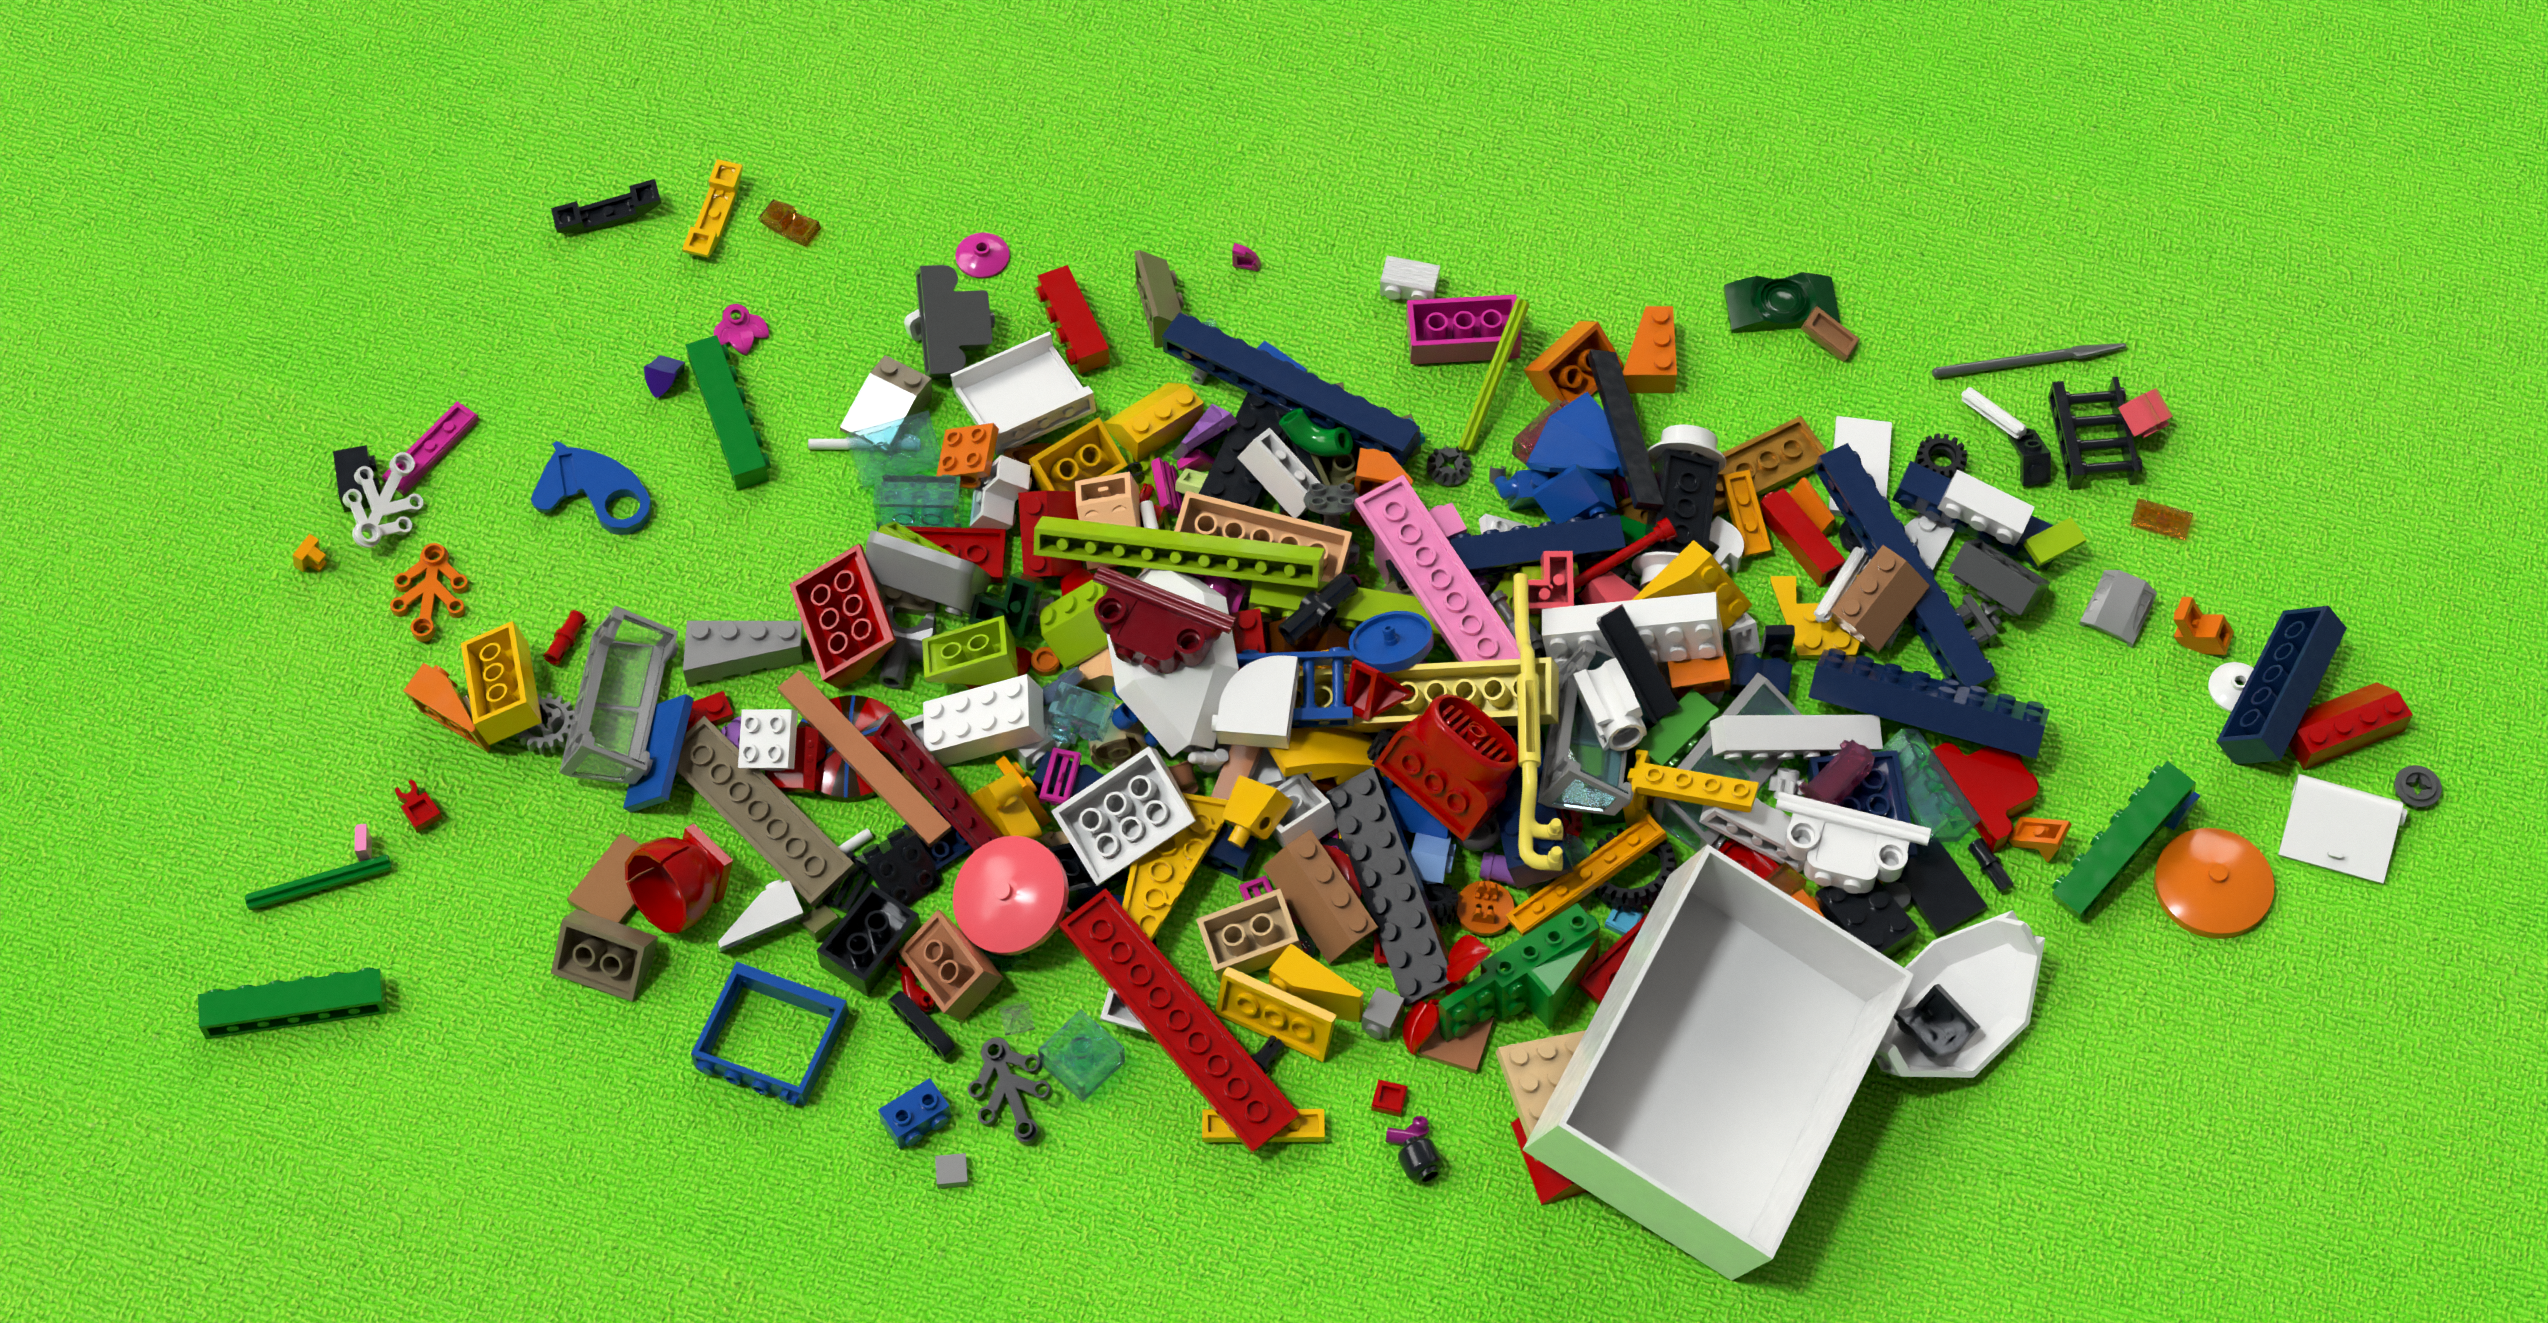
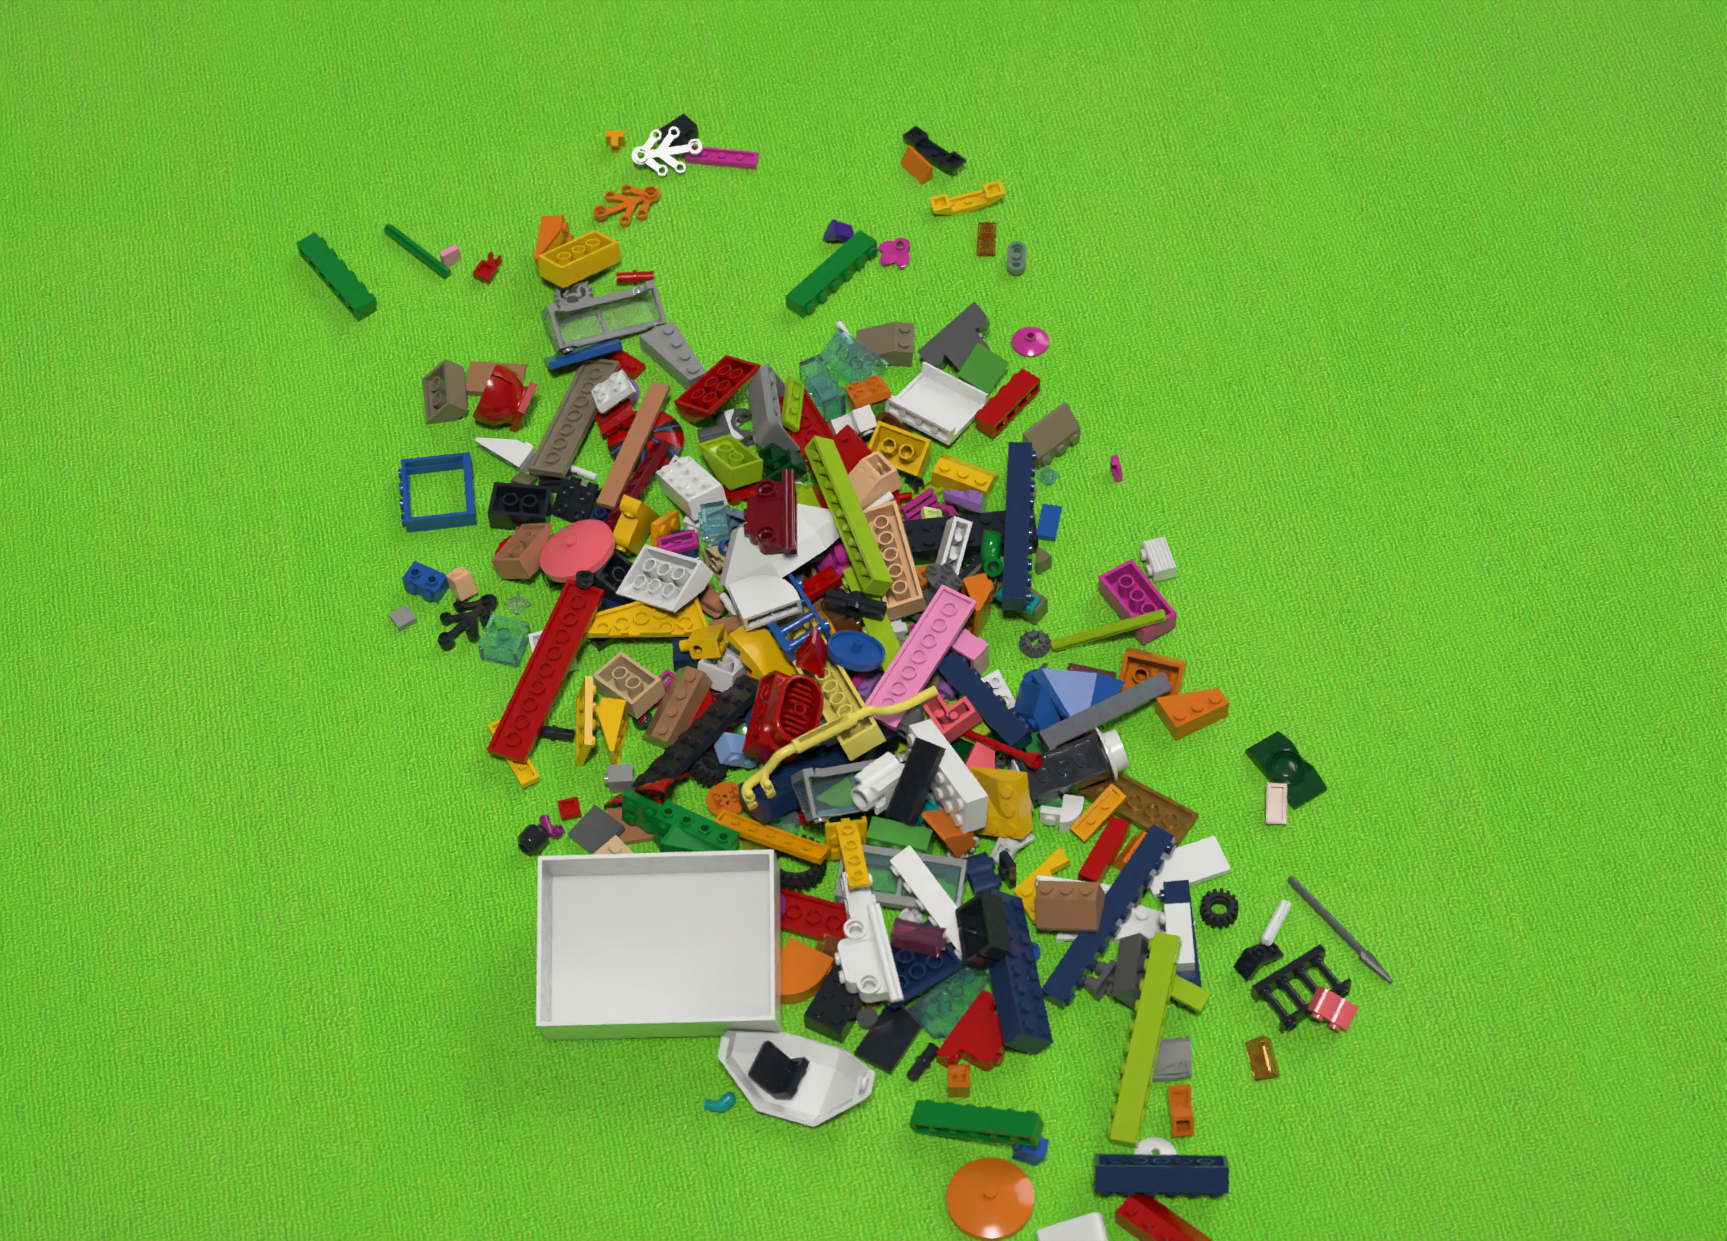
camera: 65 degrees right, 5 degrees down
blue animal [531,441,652,535] -> none
black beam [887,990,956,1061] -> none
none -> light nougat brick [445,567,478,601]
none -> dark grey tile [567,805,625,854]
none -> black bush [575,570,594,588]
none -> teal arm [704,1092,736,1113]
none -> orange slope [901,146,933,185]
none -> black piece [955,891,1011,971]
none -> bright green tile [957,342,1009,395]
none -> sand green plate [1007,241,1026,275]
none -> lime brick [1107,932,1183,1149]

